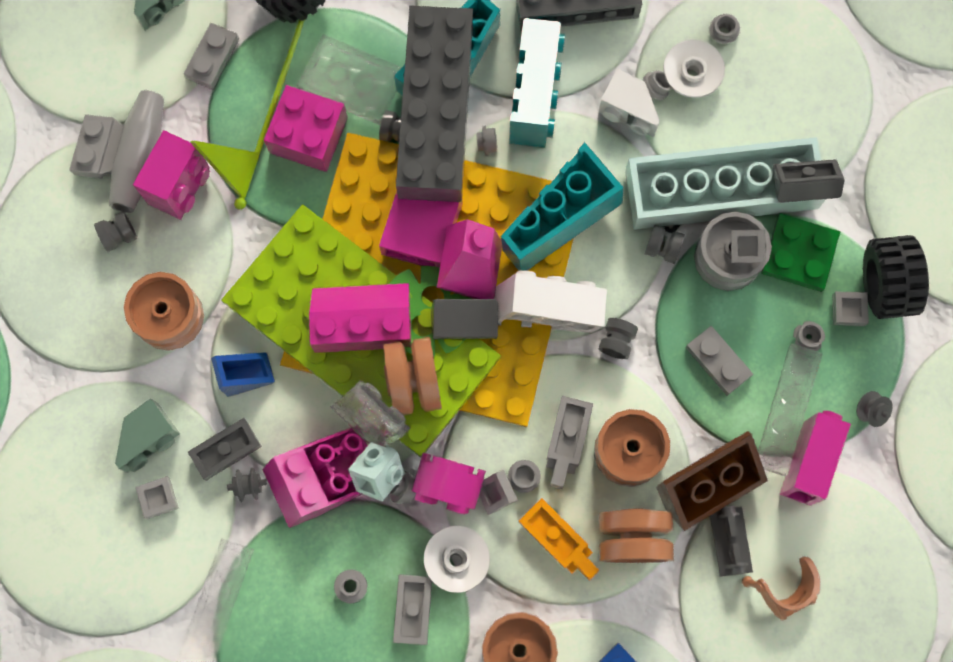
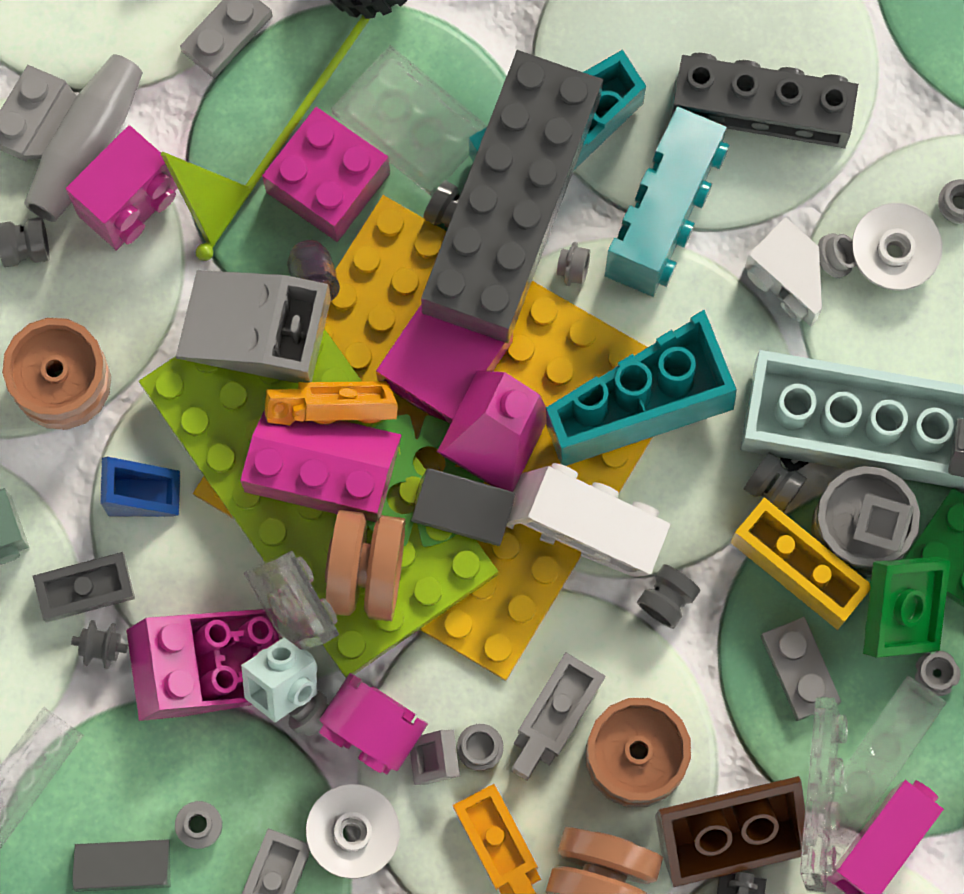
camera: 15 degrees right, 0 degrees up
none -> dark grey slope [72,839,171,892]
none -> light grey slope [176,270,331,383]
none -> light orange hinge [264,381,398,425]
none -> brick [287,240,340,302]
none -> yellow brick [730,498,870,630]
none -> clear plate [800,697,848,892]
none -> green plate [863,557,951,658]

